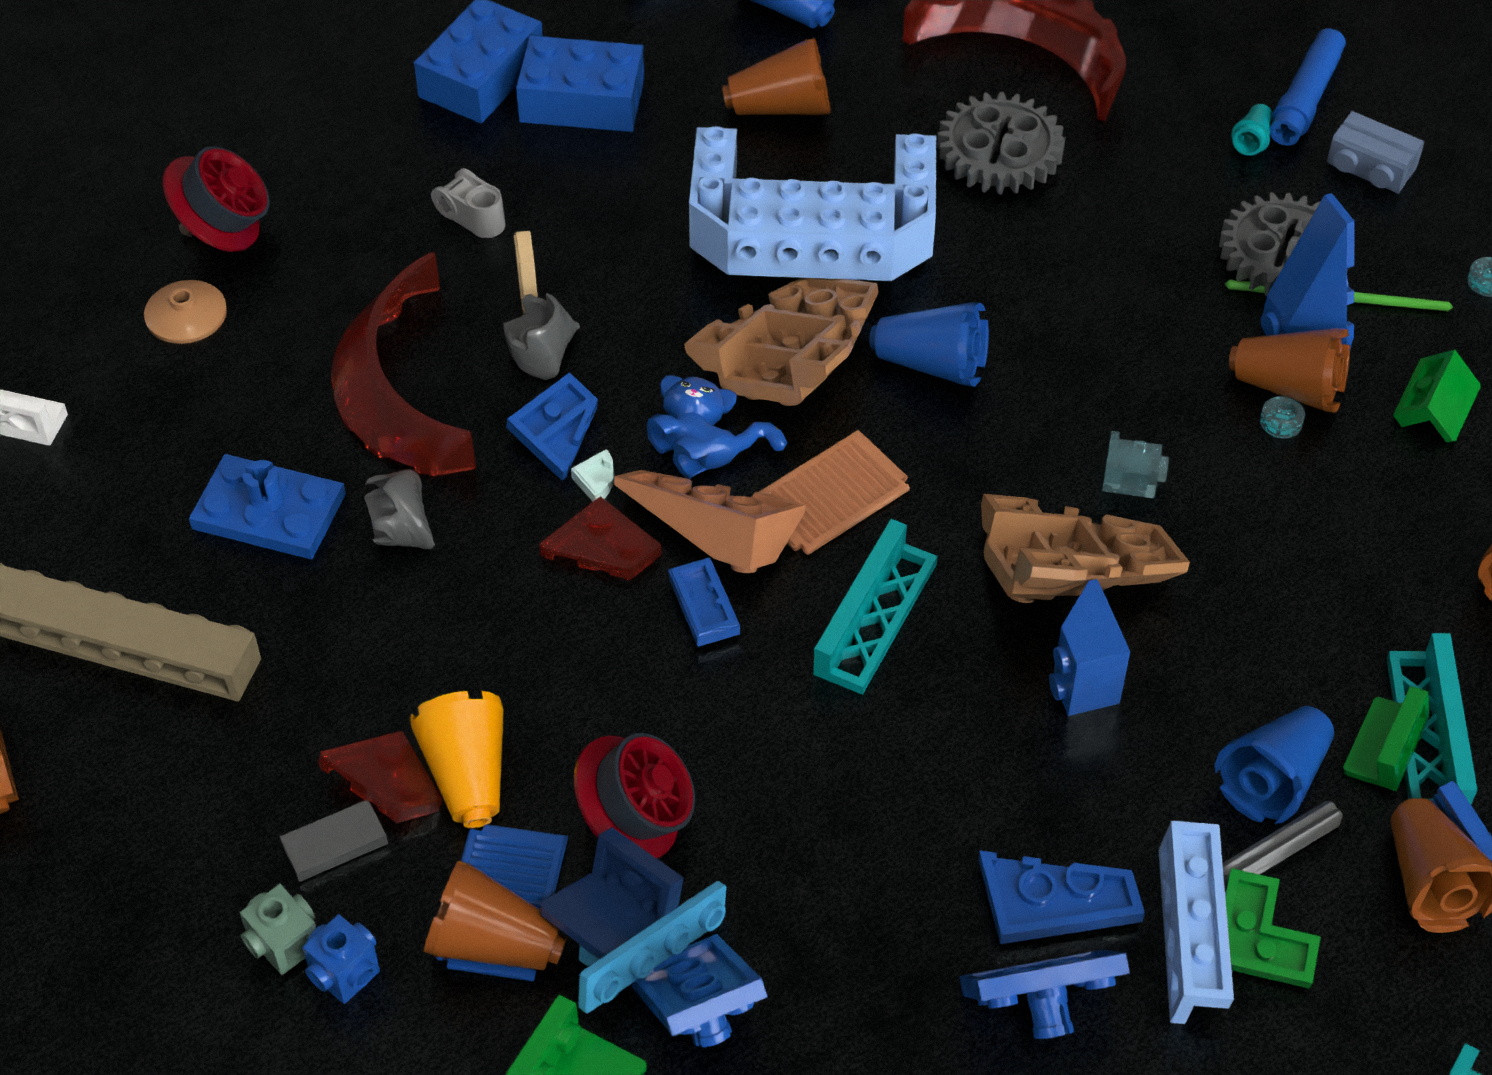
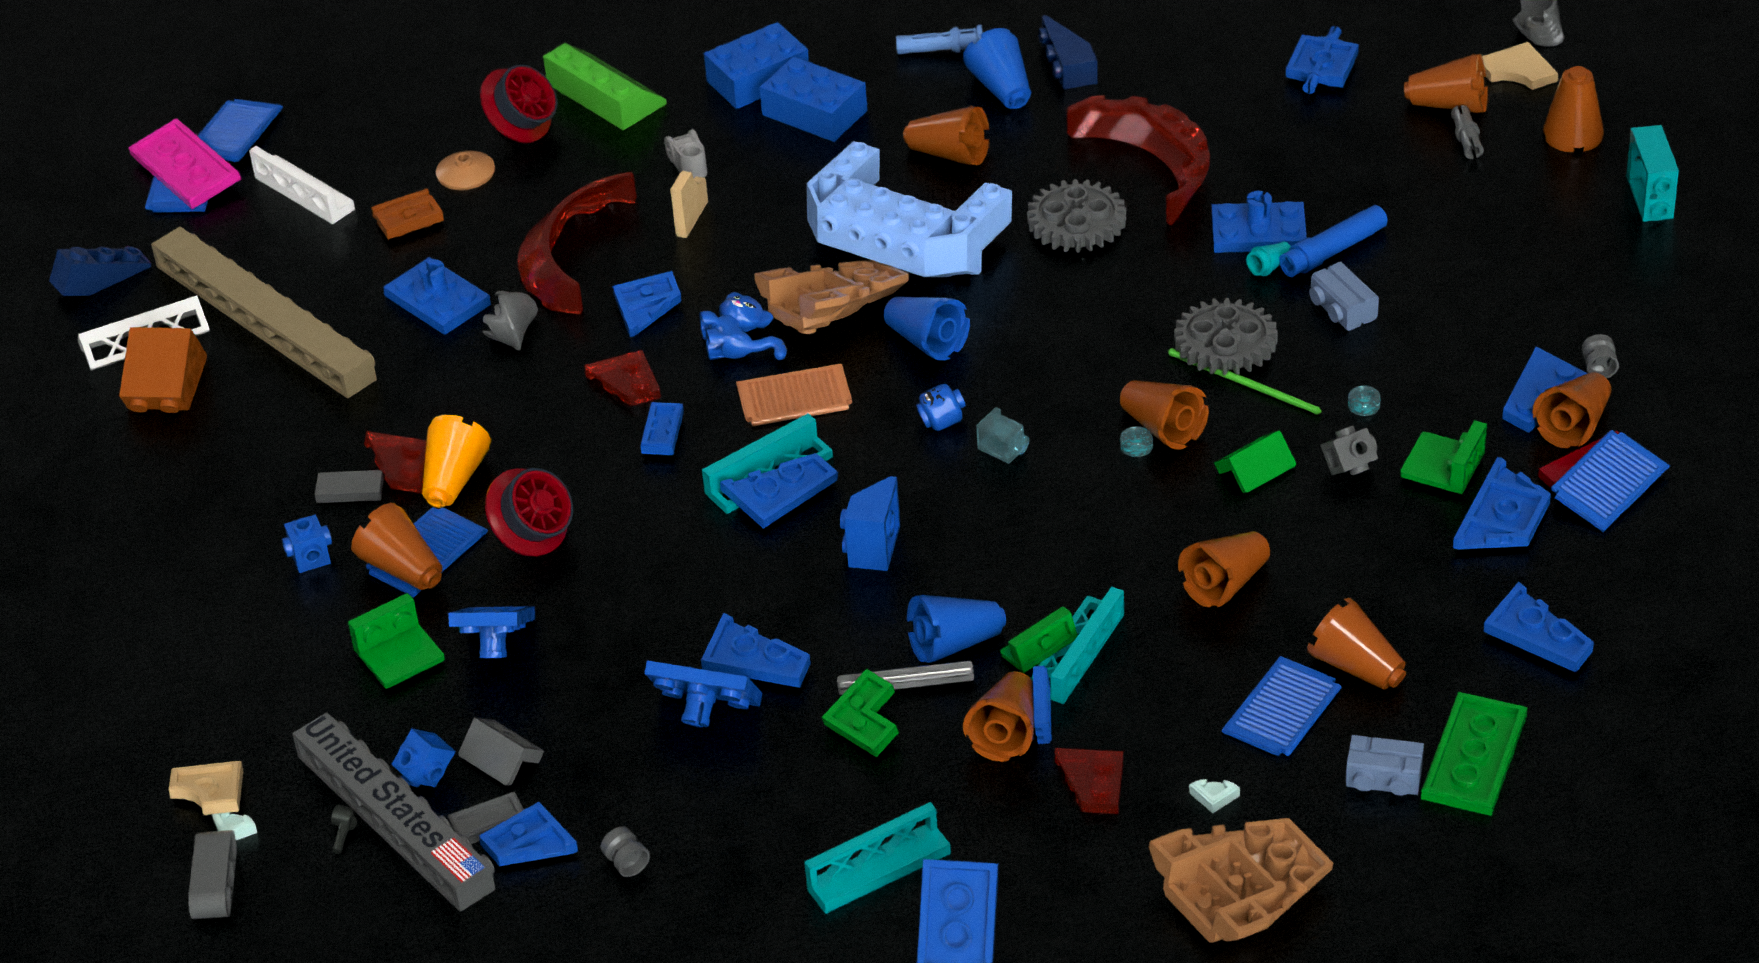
camera: 30 degrees right, 10 degrees down
sand green brick [240,884,316,976] -> none
dark grey hair [503,293,580,380] -> none
dark blue bracket [540,827,684,959] -> none
light aqua tile [571,449,614,505] -> none
dark azure bracket [578,881,726,1013] -> none
nougat wedge [614,470,806,573] -> none
medium nougat wedge [981,494,1190,603] -> none
light blue fence [1159,821,1234,1024] -> none
blue wedge [1261,193,1355,349] -> none
none -> dark orange plate [371,189,444,239]
none -> bright green slope [543,43,667,130]
none -> blue wing [720,453,838,529]
none -> blue head [916,384,966,431]
none -> blue plate [1212,191,1307,253]

